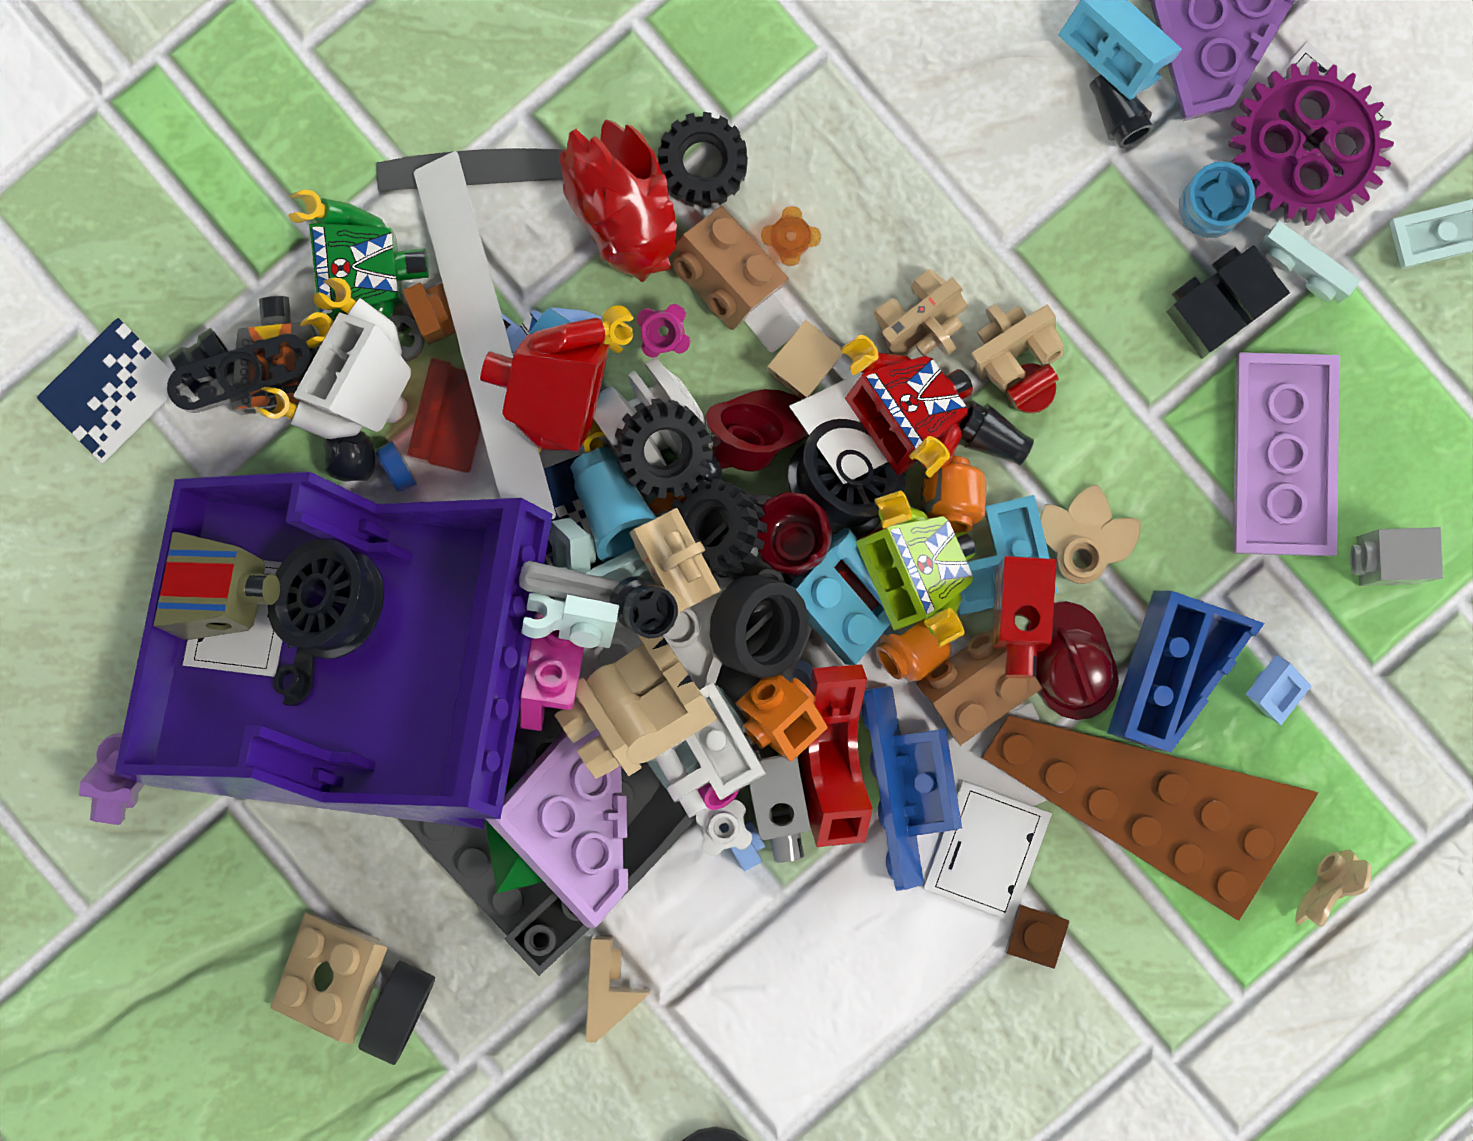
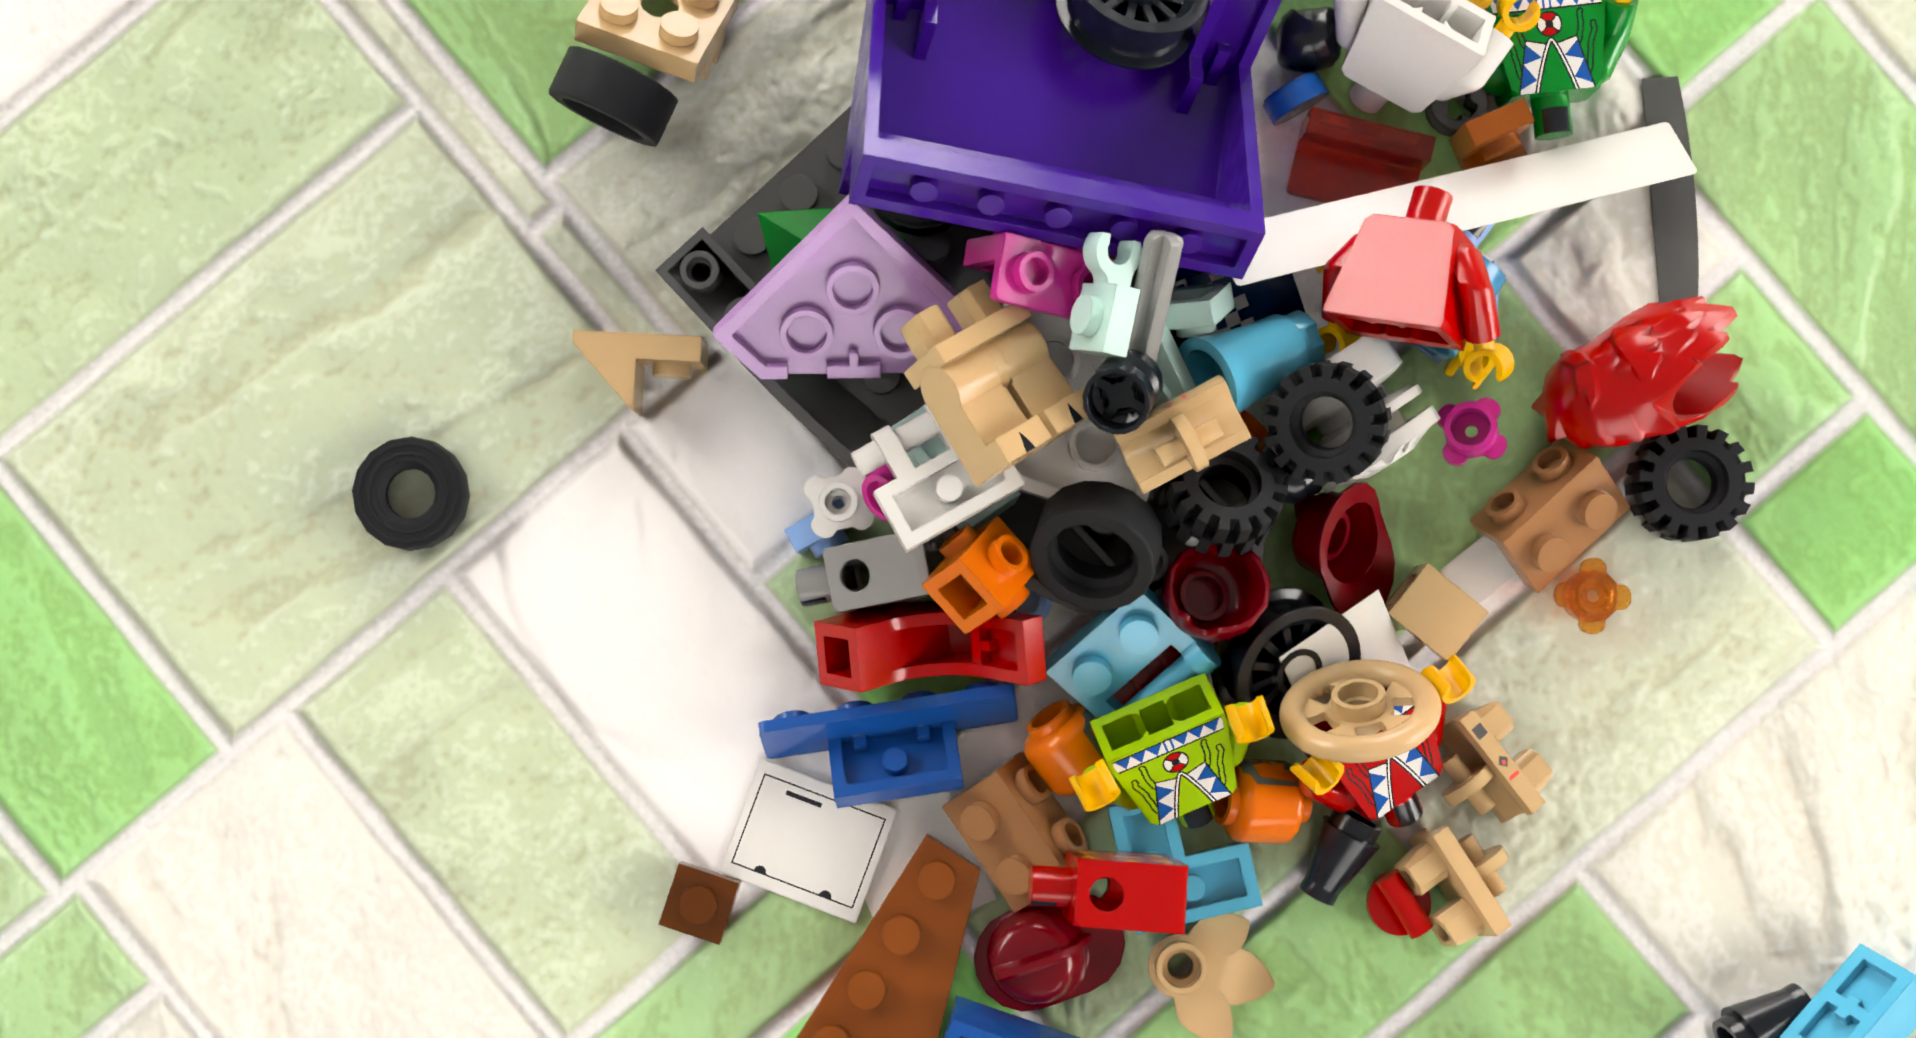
camera: 95 degrees right, 0 degrees up
none -> tan plate [1279,660,1442,763]

